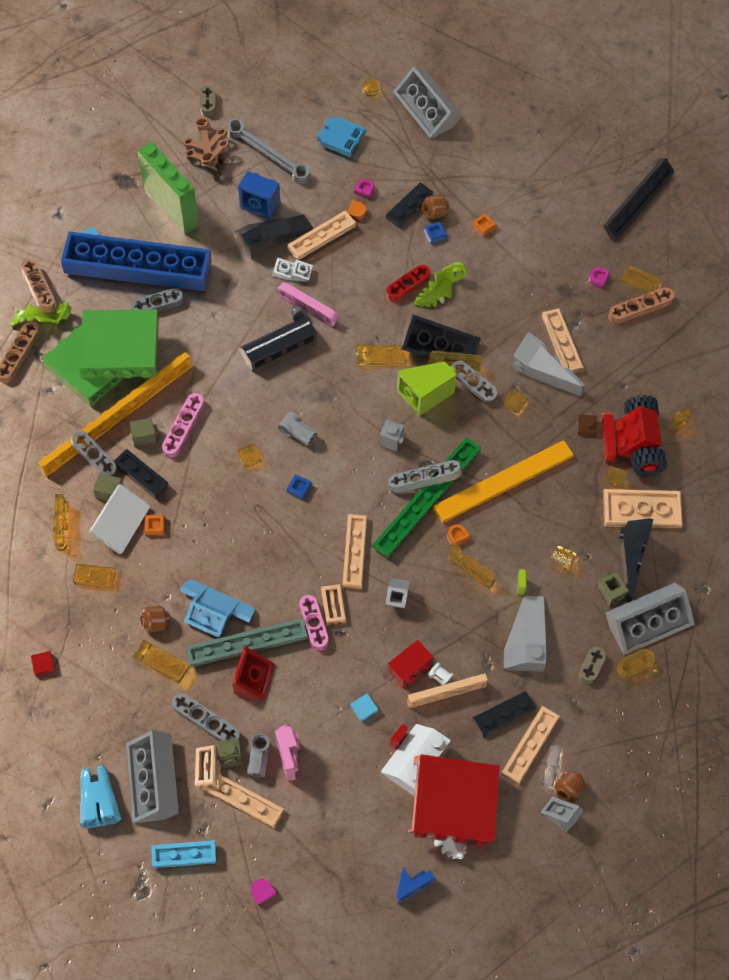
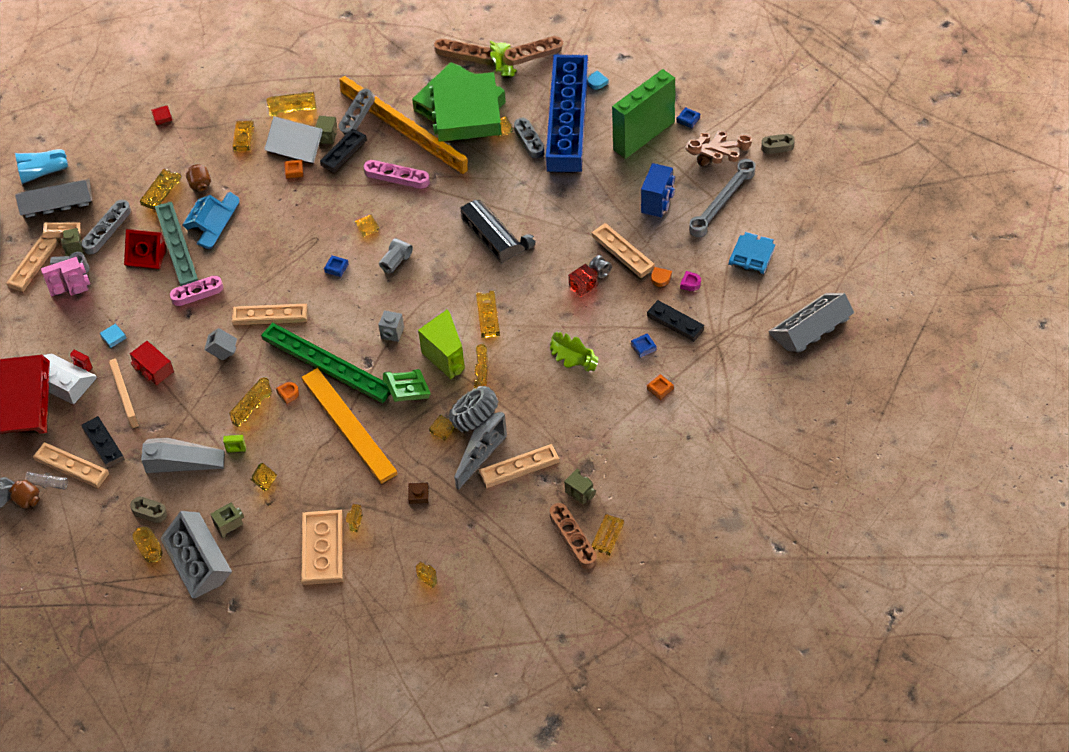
camera: 90 degrees right, 10 degrees down
olive brick [129,418,159,447] -> none
black wedge [234,214,313,259] -> none
white slope [272,258,313,282] -> none
bright pink beam [276,282,339,326] -> none
light nougat tile [321,584,346,625] -> none
clear yellow tile [362,79,379,97] -> none
red beam [386,265,430,302] -> none
light grey beam [388,460,462,493] -> none
black wedge [401,314,481,356] -> none
dark orange head [422,195,449,219] -> none
white bush [428,662,455,686] -> none
light grey beam [451,361,497,402] -> none
dark pink tile [589,268,610,288] -> none
red beam [602,411,616,462] -> none
black plate [603,158,675,240] -> none
brick [615,395,667,476] -> none
black wedge [619,518,654,603] -> none
none -> bright green plate [383,369,431,402]
none -> light grey gear [449,386,499,432]
none -> olive brick [564,469,596,505]
none -> clear red brick [568,264,598,297]
none -> flat silver wheel [589,255,612,279]

